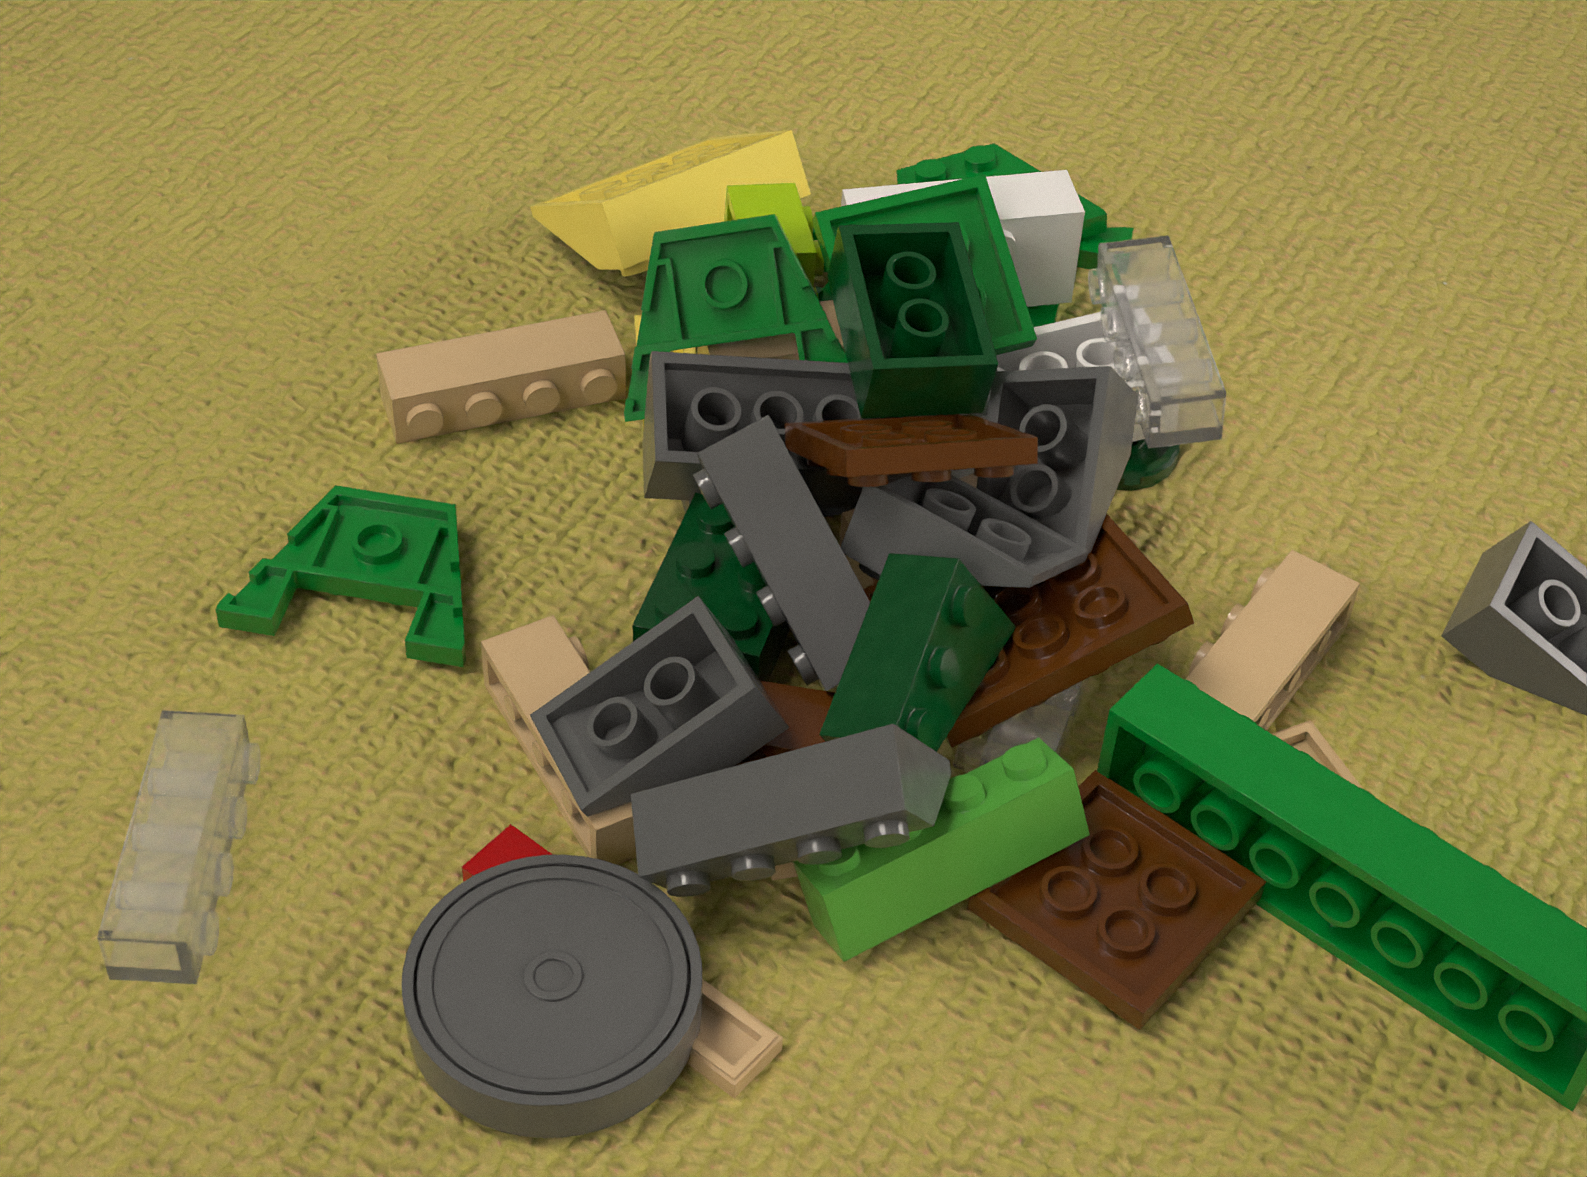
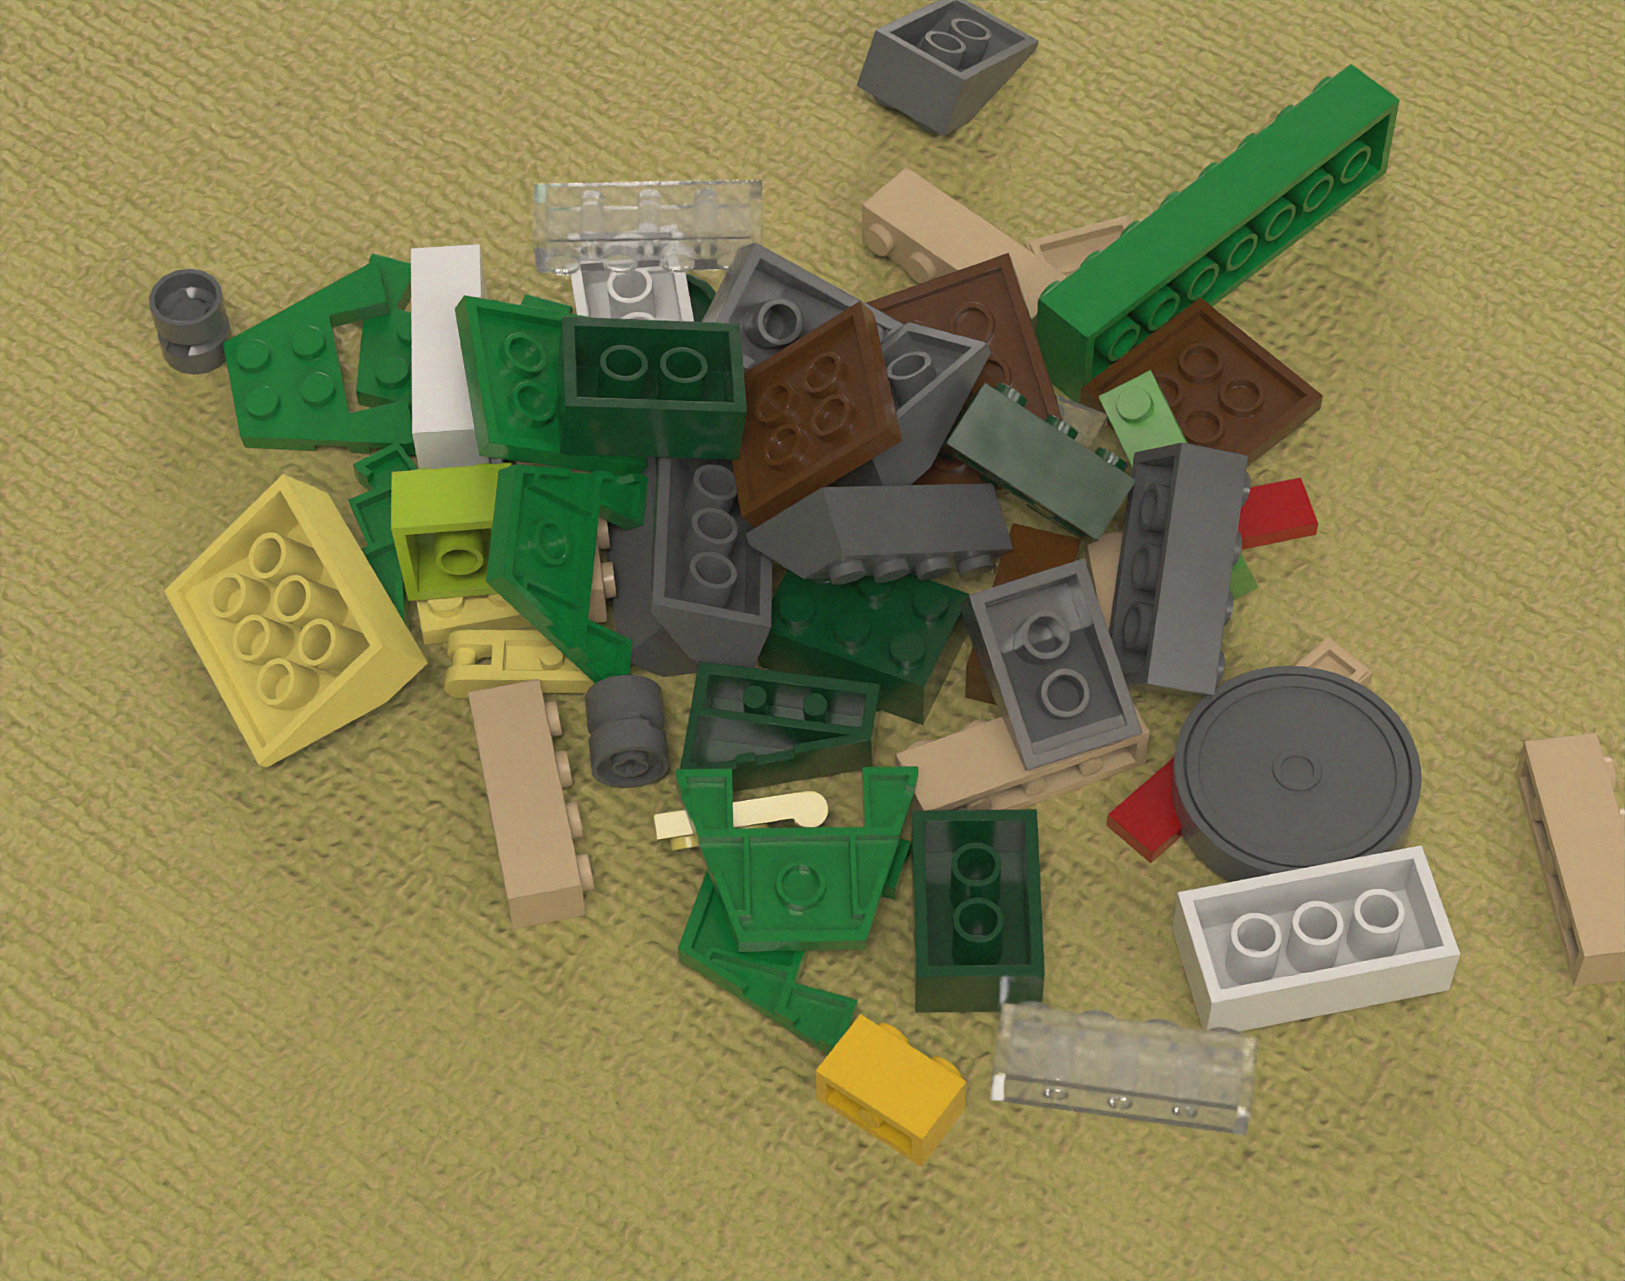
camera: 80 degrees left, 10 degrees up
none -> dark grey wheel [149,269,233,375]
none -> dark grey wheel [585,675,670,788]
none -> light yellow plate [654,791,828,851]
none -> green wing [676,766,919,952]
none -> dark green wedge [680,661,881,792]
none -> yellow brick [816,1014,967,1167]
none -> dark green brick [911,809,1045,1013]
none -> white brick [1172,845,1460,1038]
none -> red tile [1238,477,1318,550]

